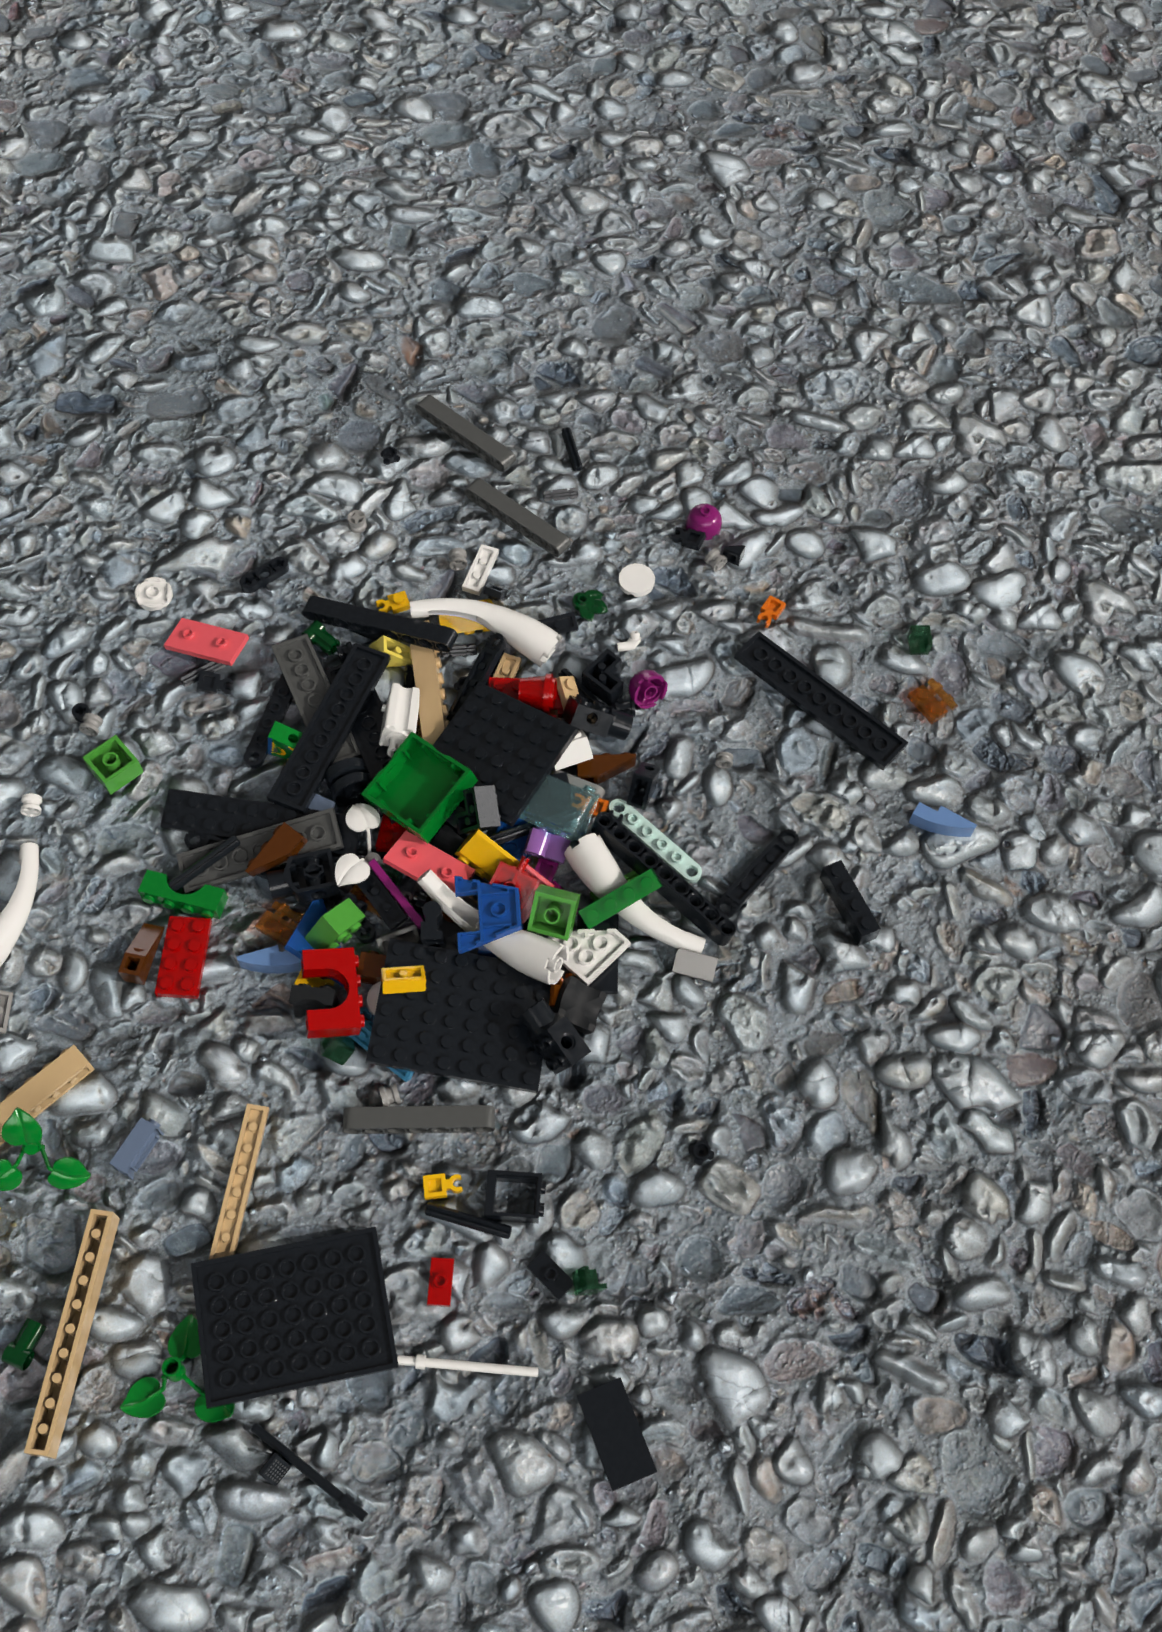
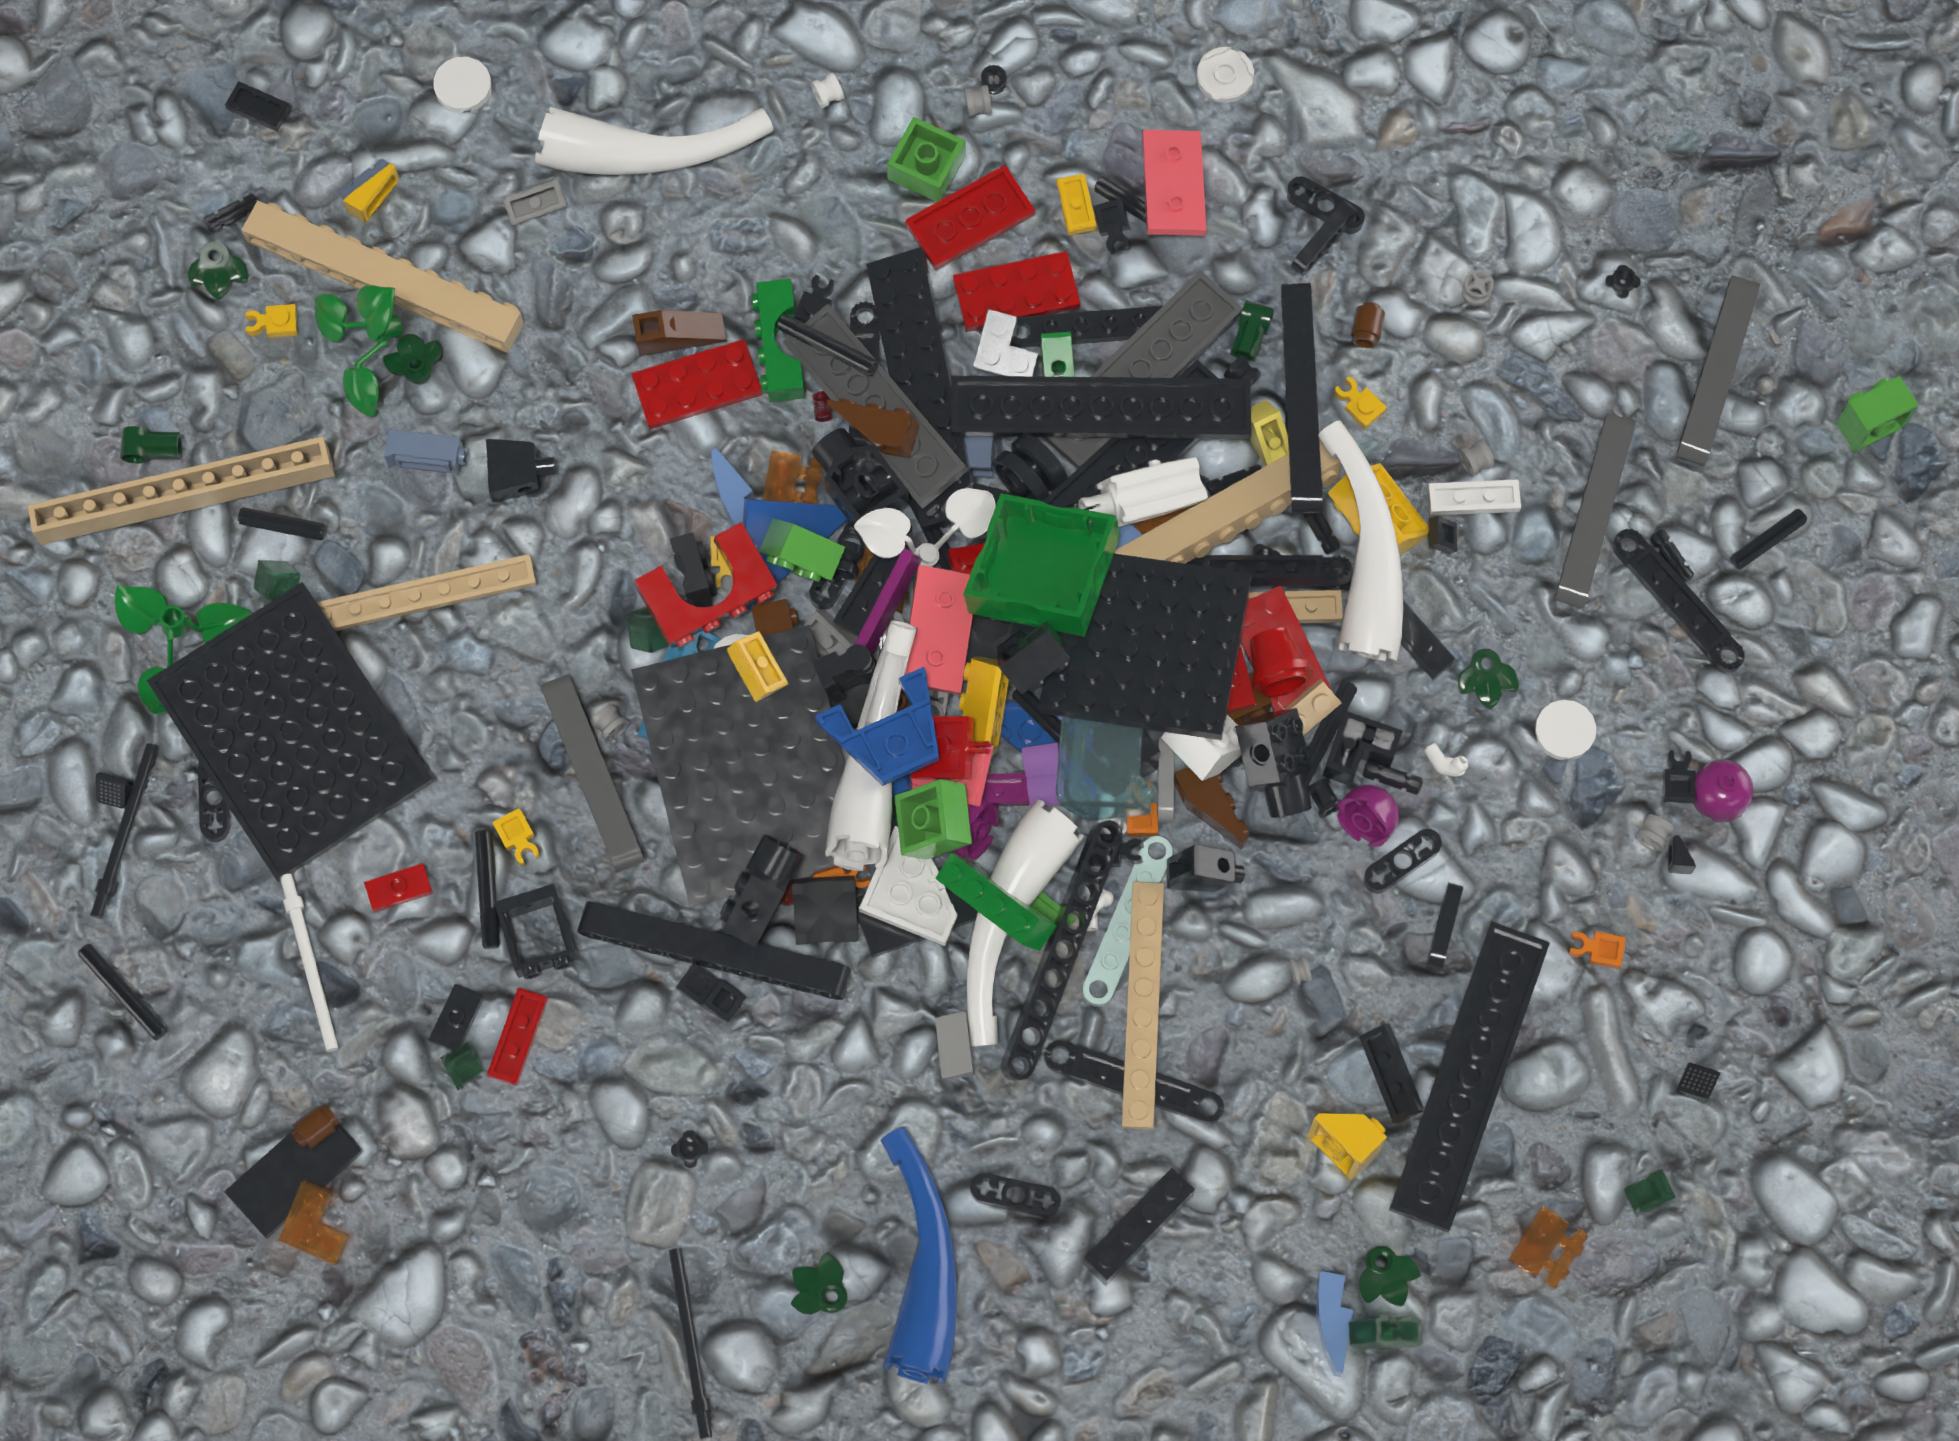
camera: 70 degrees right, 10 degrees up
none -> black axle [78,943,167,1041]
none -> black beam [198,762,230,842]
none -> black axle [238,507,326,541]
none -> clear green panel [254,560,301,601]
none -> clear orange plate [278,1180,351,1265]
none -> reddish brown brick [291,1104,340,1150]
none -> dark green plate [383,334,442,384]
none -> black torso [486,439,556,503]
none -> red tile [487,988,548,1086]
none -> black beam [577,901,852,1000]
none -> black bar [669,1248,713,1440]
none -> black slope [675,962,746,1023]
none -> dark green plate [791,1254,847,1315]
none -> black plate [794,275,834,323]
none -> dark red piece [812,391,832,422]
none -> blue brick [880,1127,957,1385]
none -> red plate [905,165,1035,271]
none -> red plate [953,251,1080,332]
none -> black beam [970,1173,1061,1218]
none -> brick [973,309,1041,376]
none -> yellow plate [1056,174,1097,235]
none -> tan plate [1122,882,1164,1130]
none -> black beam [1291,201,1358,276]
none -> yellow slope [1307,1113,1387,1181]
none -> clear green brick [1349,1315,1423,1350]
none -> reddish brown brick [1351,302,1385,348]
none -> black plate [1359,1024,1425,1123]
none -> dark green plate [1359,1246,1421,1307]
none -> black axle [1363,761,1423,795]
none -> black beam [1363,829,1442,894]
none -> black beam [1426,882,1463,971]
none -> black plate [1613,529,1745,672]
none -> black slope [1676,1062,1720,1104]
none -> bright green brick [1836,375,1919,453]

